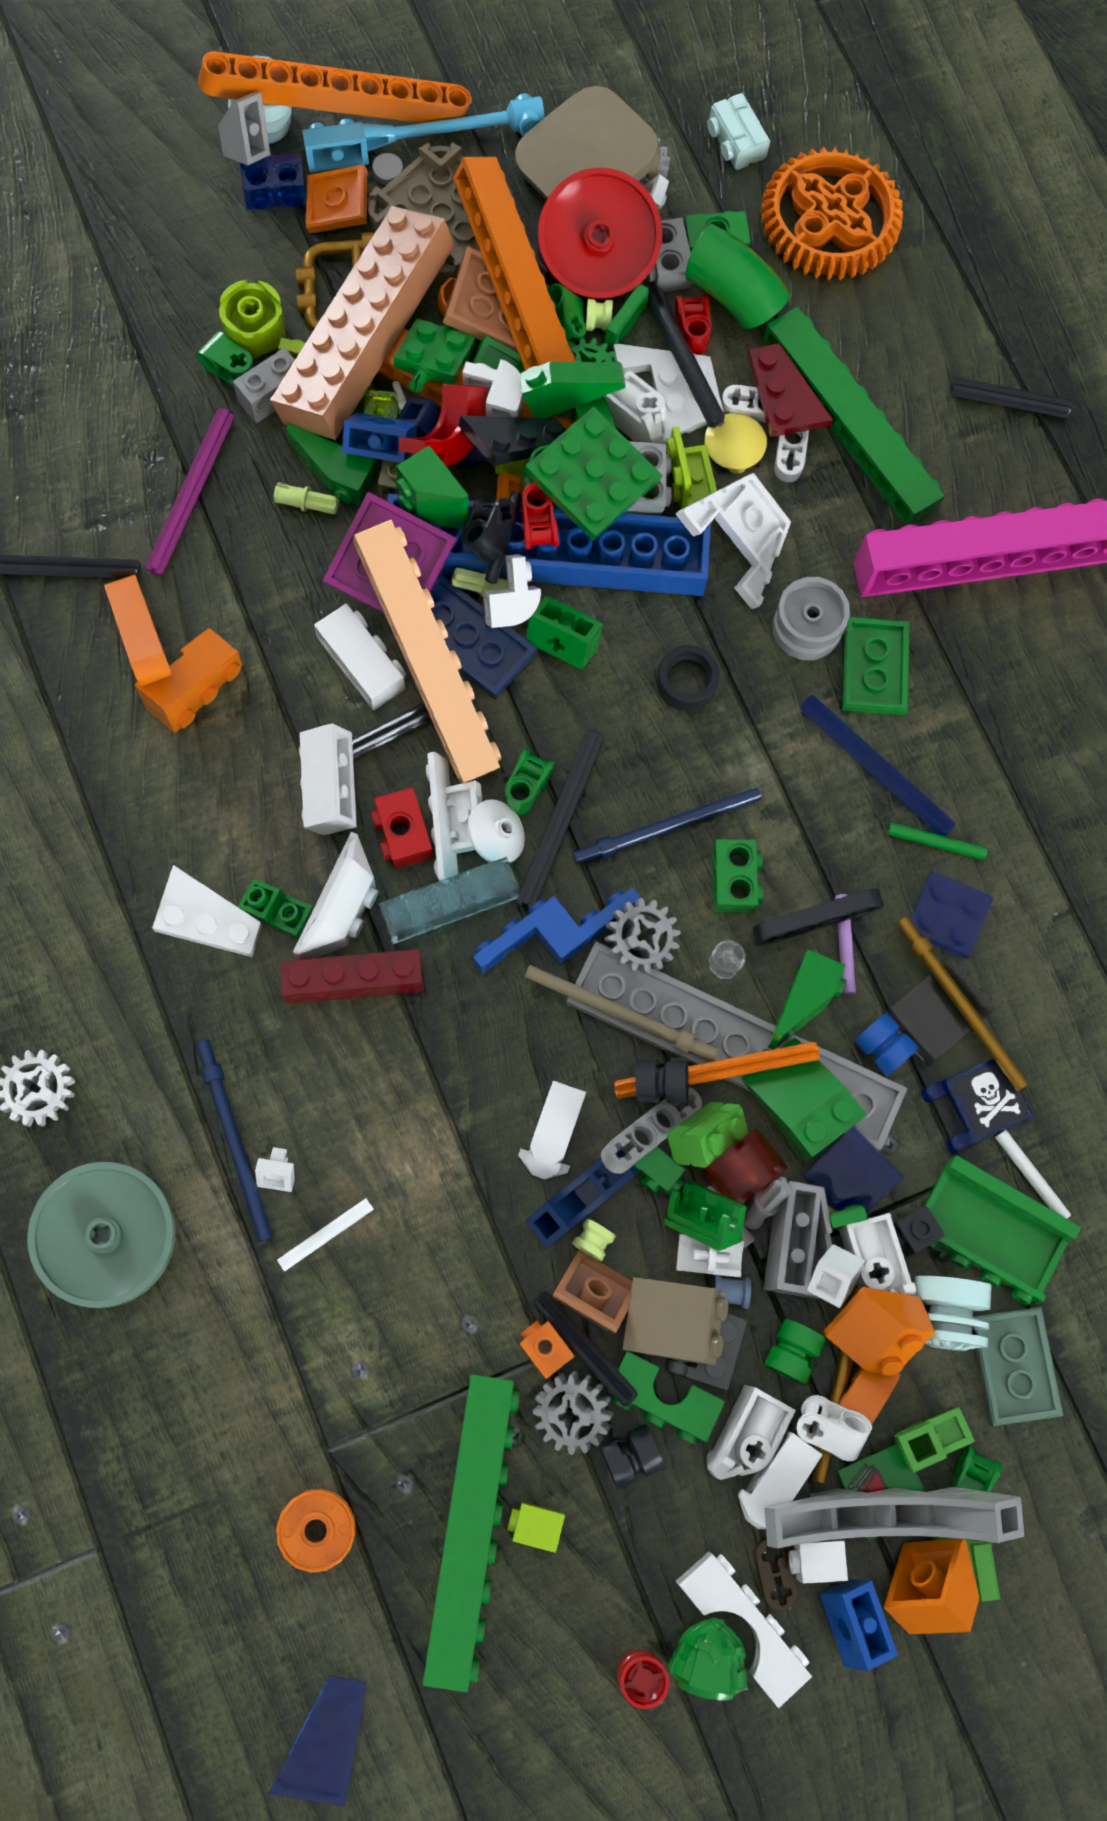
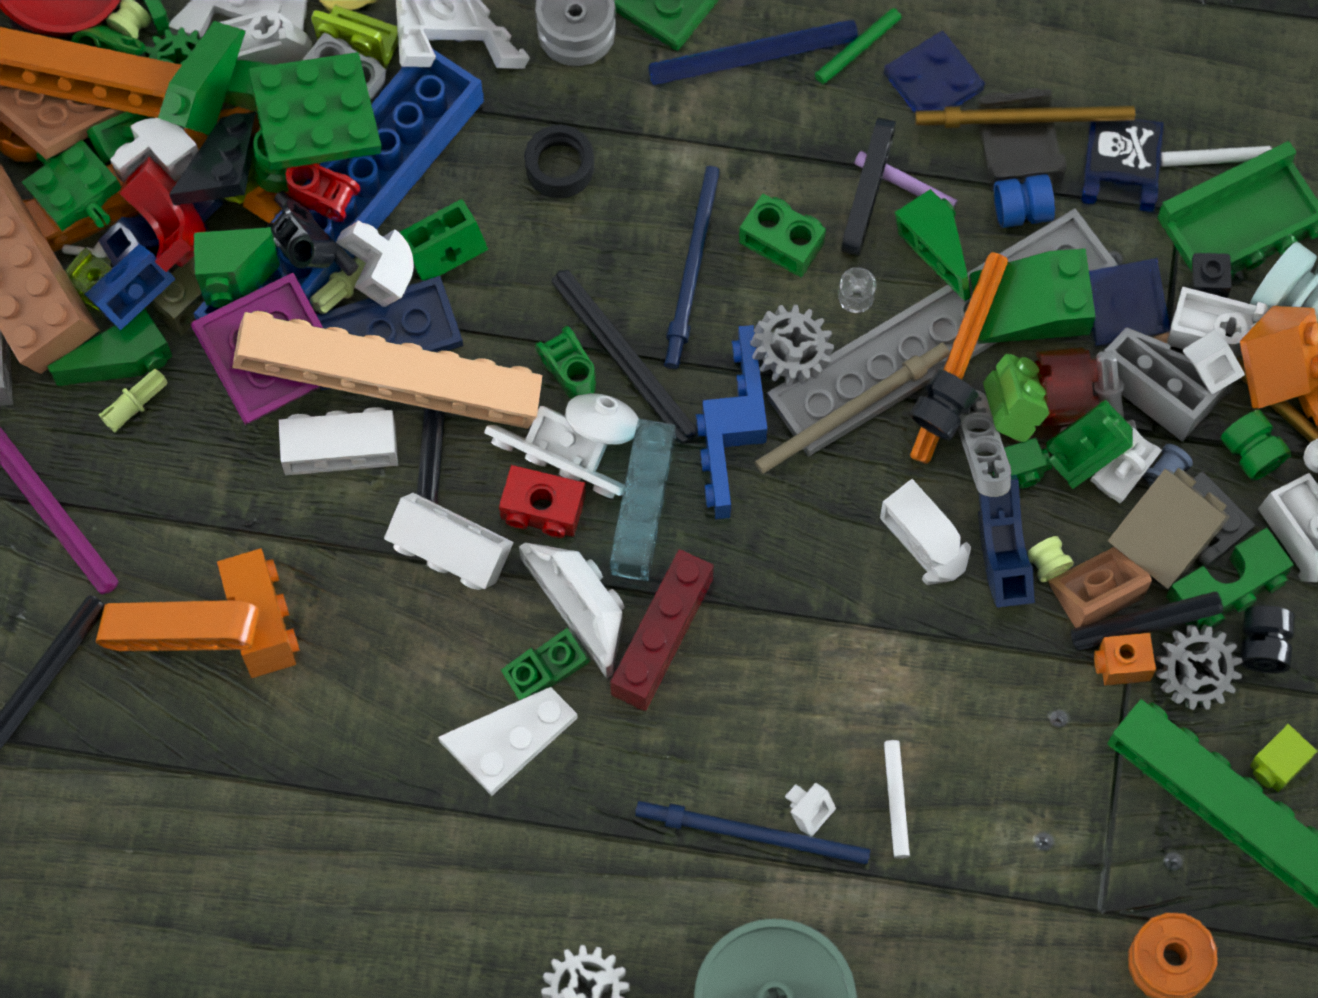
camera: 50 degrees left, 5 degrees down
green tile [830,1203,868,1228] -> none

